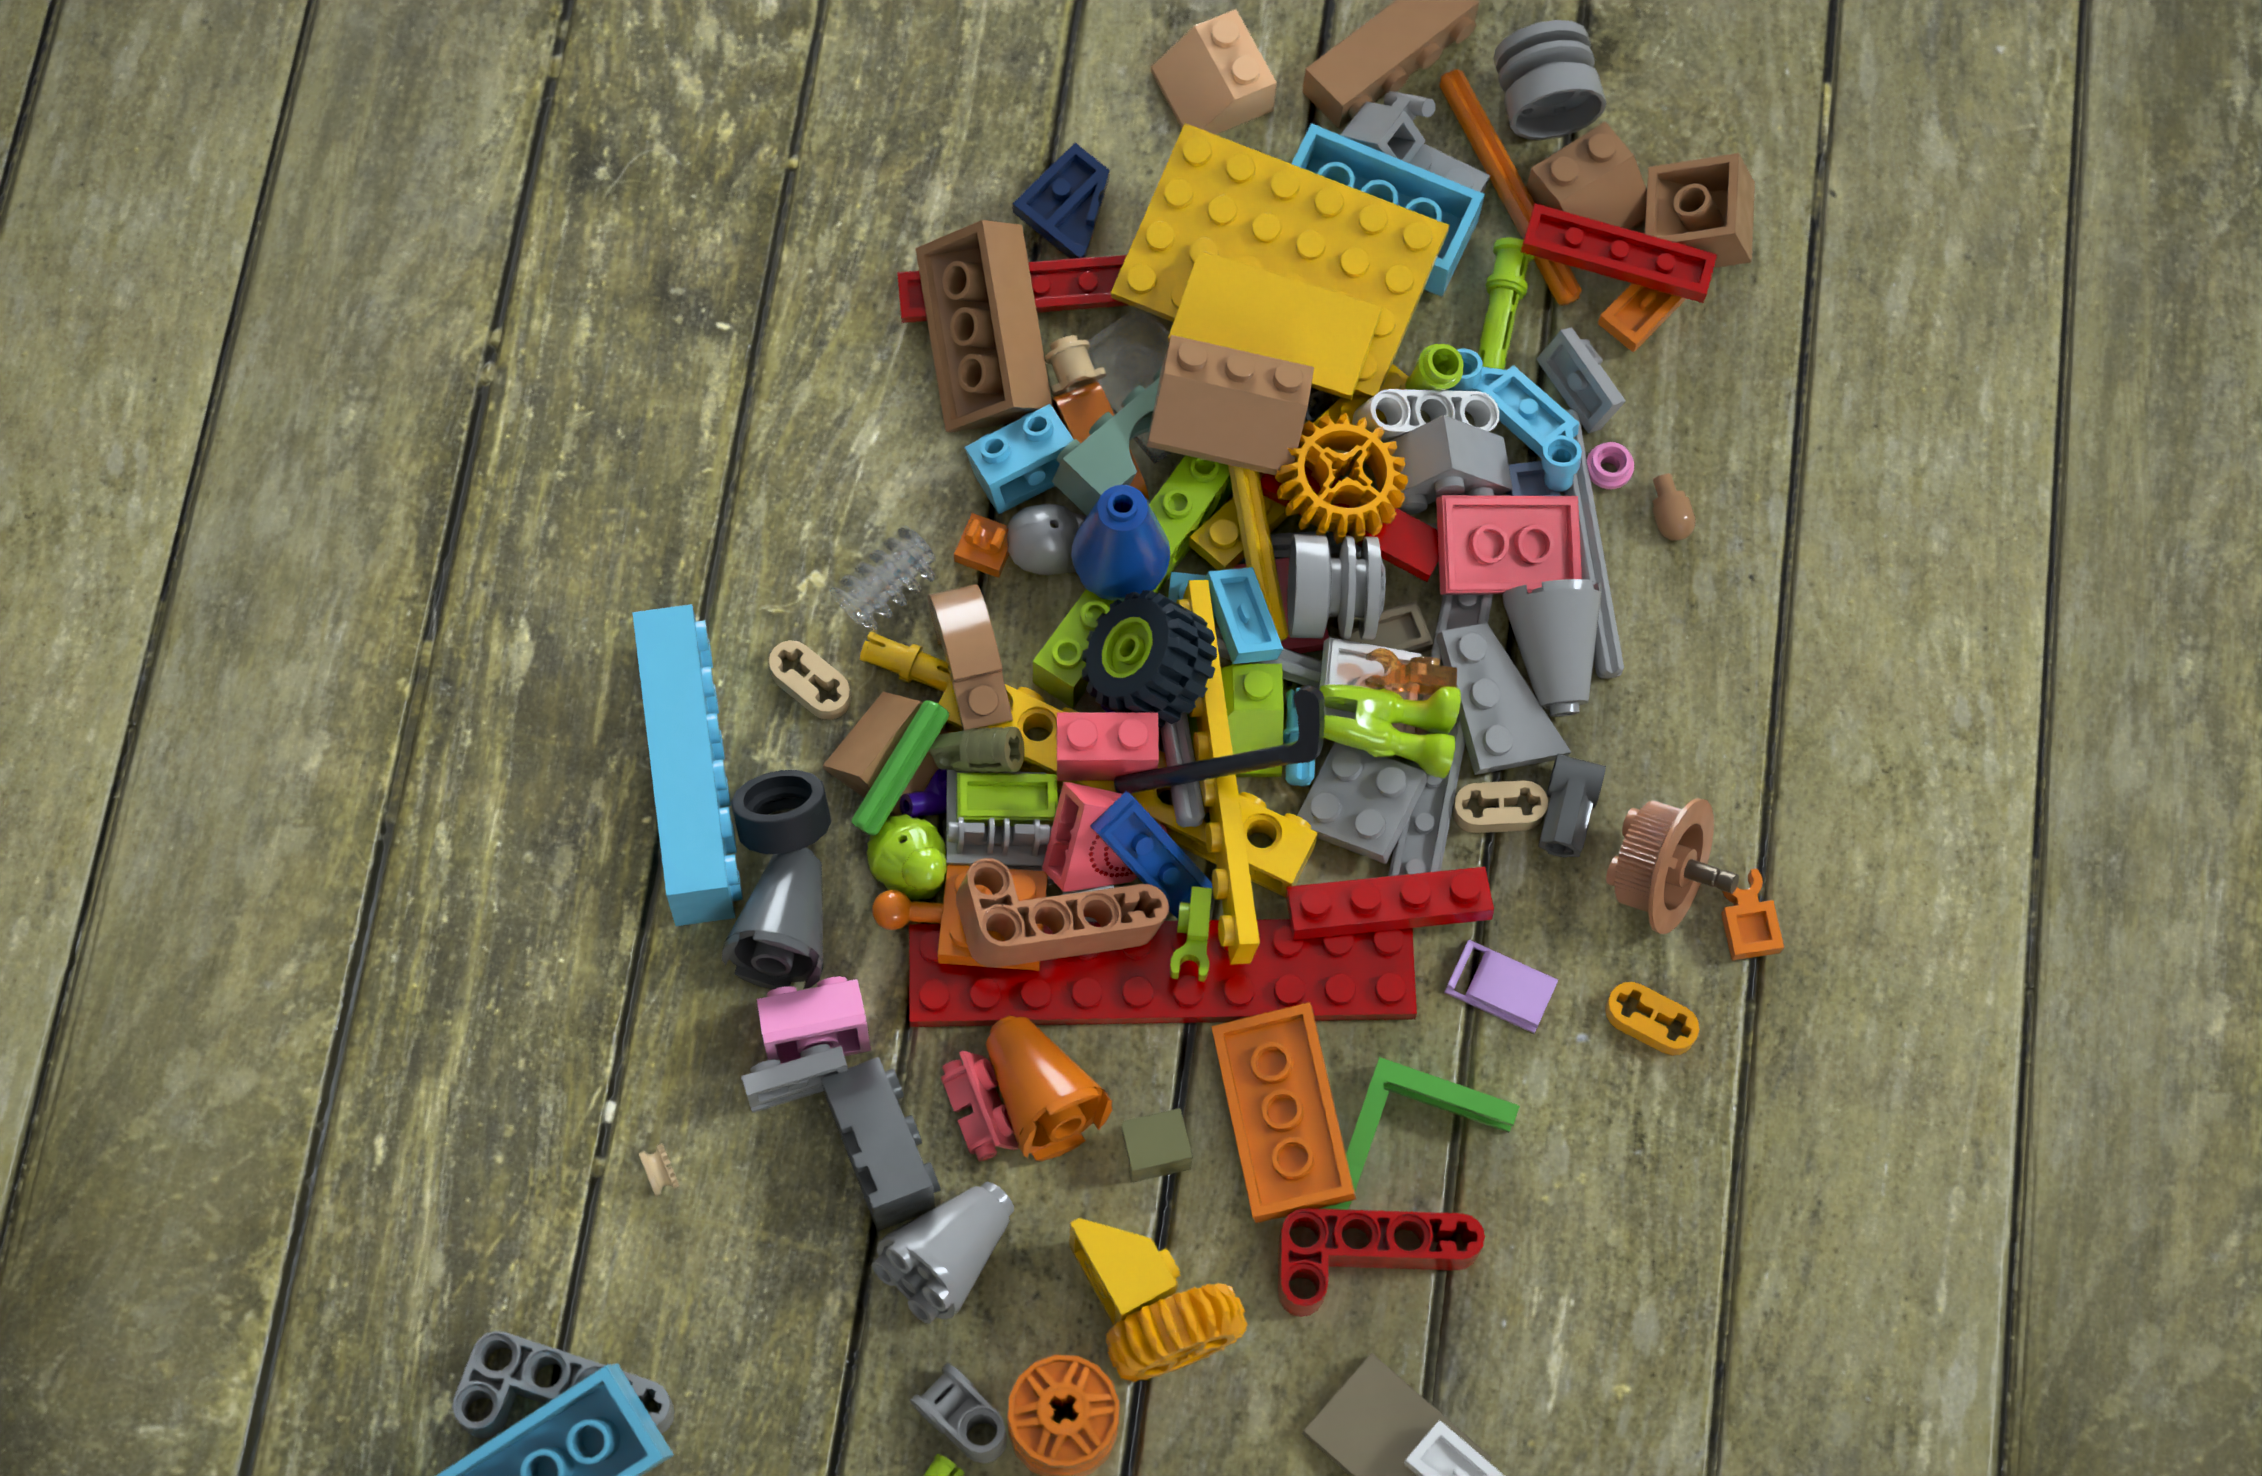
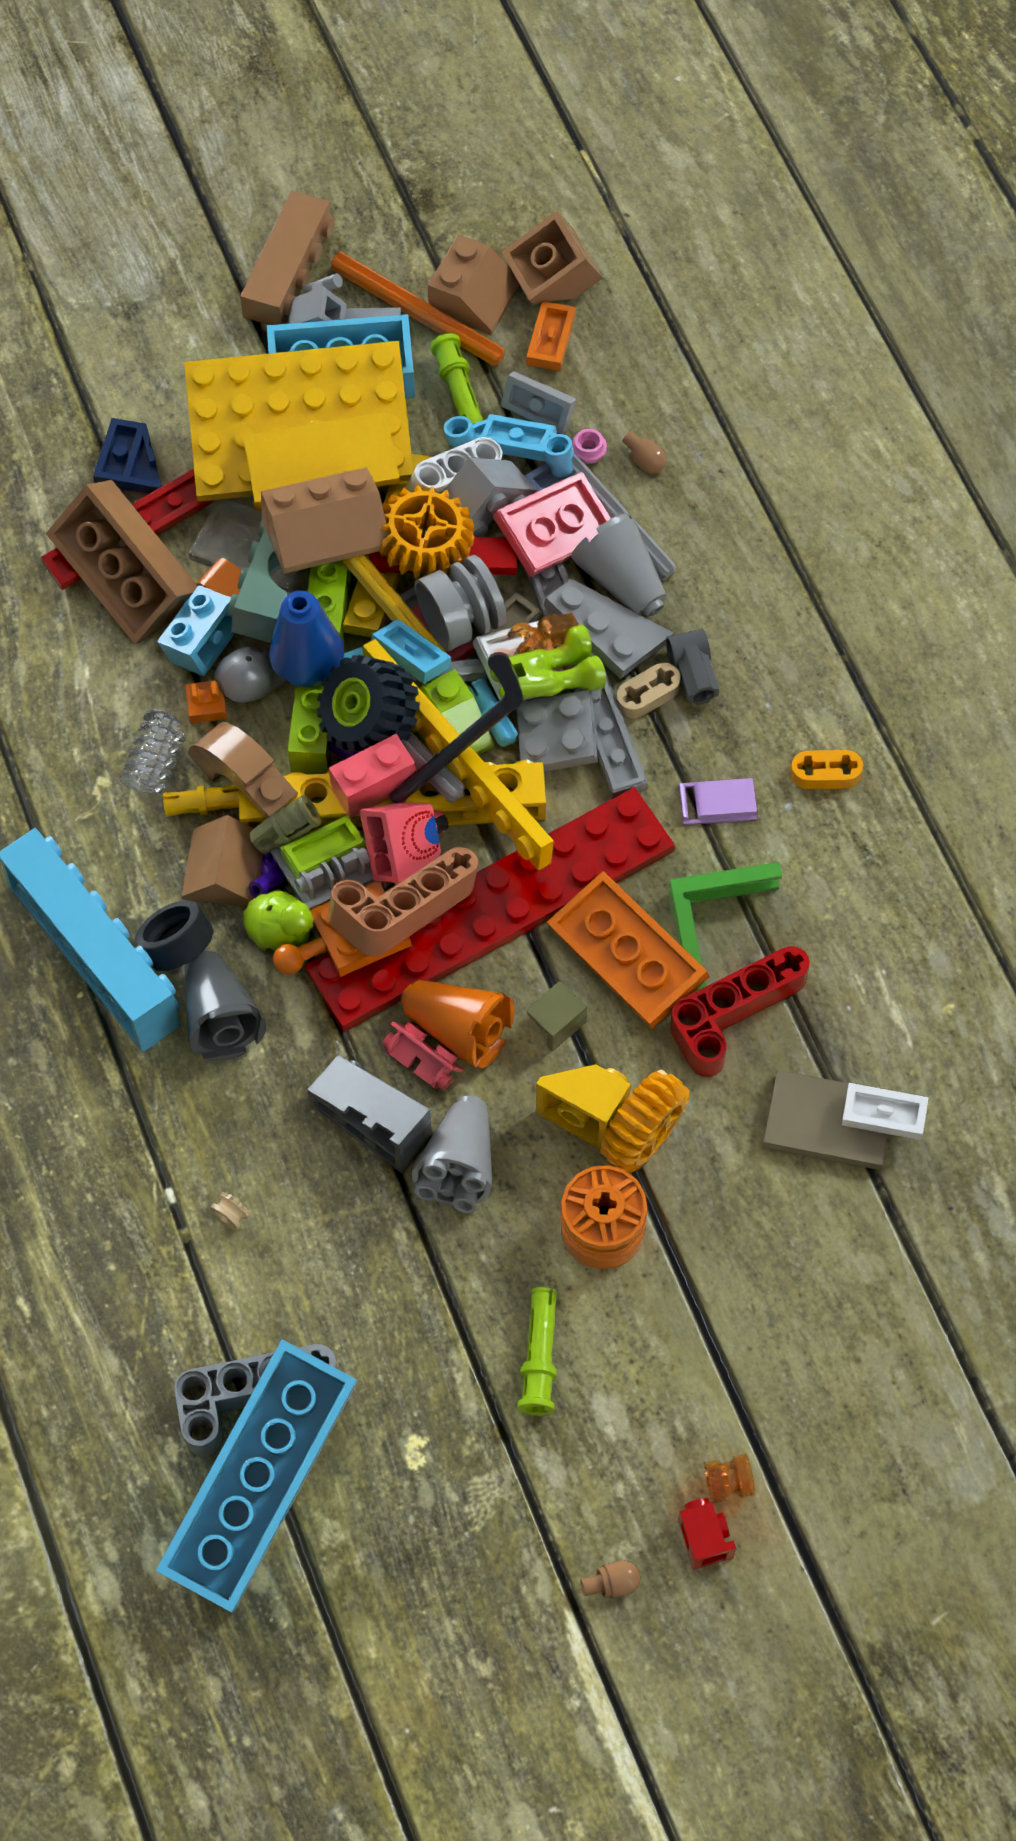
camera: 25 degrees left, 5 degrees down
light grey plate [741,1044,848,1113] -> none
bright pink slope [757,976,871,1064] -> none
tan beam [769,640,851,720] -> none
bright green axle [852,700,949,836] -> none
light grey piece [910,1362,1007,1463] -> none
tan brick [1044,335,1107,396] -> none
blue tile [1090,791,1212,920] -> none
light nougat slope [1151,9,1277,135] -> none
lime plate [1170,886,1212,981] -> none
red plate [1286,866,1494,940] -> none
lime cone [1406,344,1463,391] -> none
light grey wheel [1493,20,1606,140] -> none
red plate [1521,203,1717,303] -> none
nougat piece [1606,798,1739,934] -> none
orange plate [1721,868,1784,961] -> none

